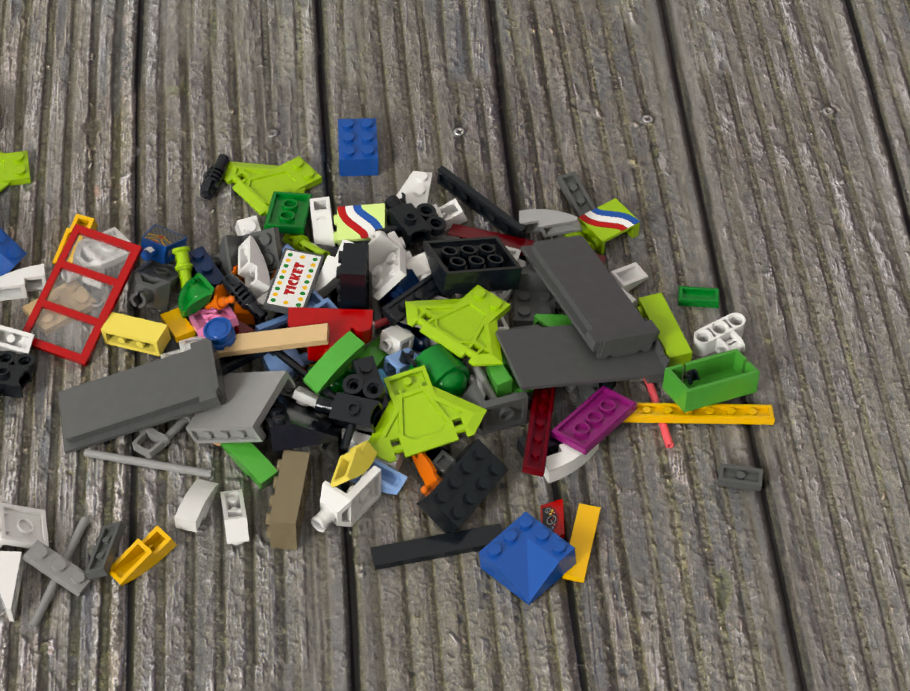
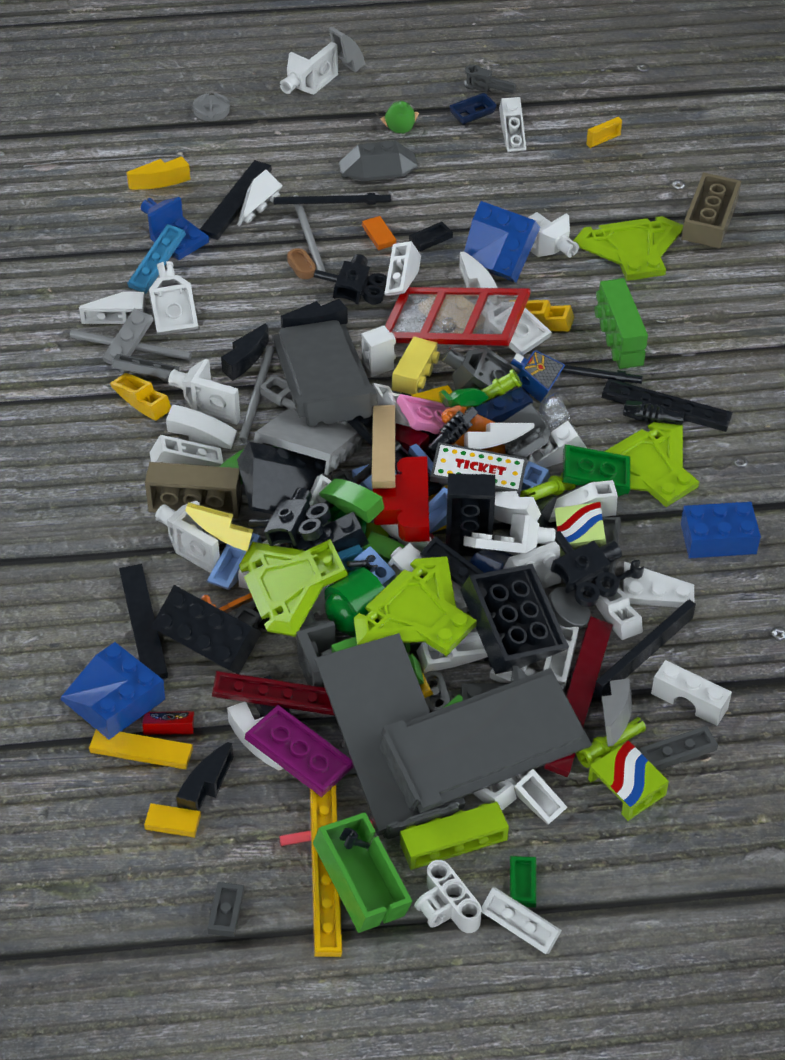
camera: 90 degrees right, 0 degrees up
blue wheel [203,317,236,351] -> none
none -> yellow tile [144,803,201,838]
none -> white plate [168,359,241,425]
none -> black slope [176,742,234,811]
none -> black slope [221,323,269,381]
none -> black slope [281,299,348,328]
none -> white brick [361,325,396,377]
none -> white plate [481,888,562,954]
none -> clear cylinder [539,392,576,431]
none -> black bar [561,365,643,384]
none -> bright green piece [594,278,648,369]
none -> black tile [601,379,733,432]
none -> white arch [651,660,732,726]

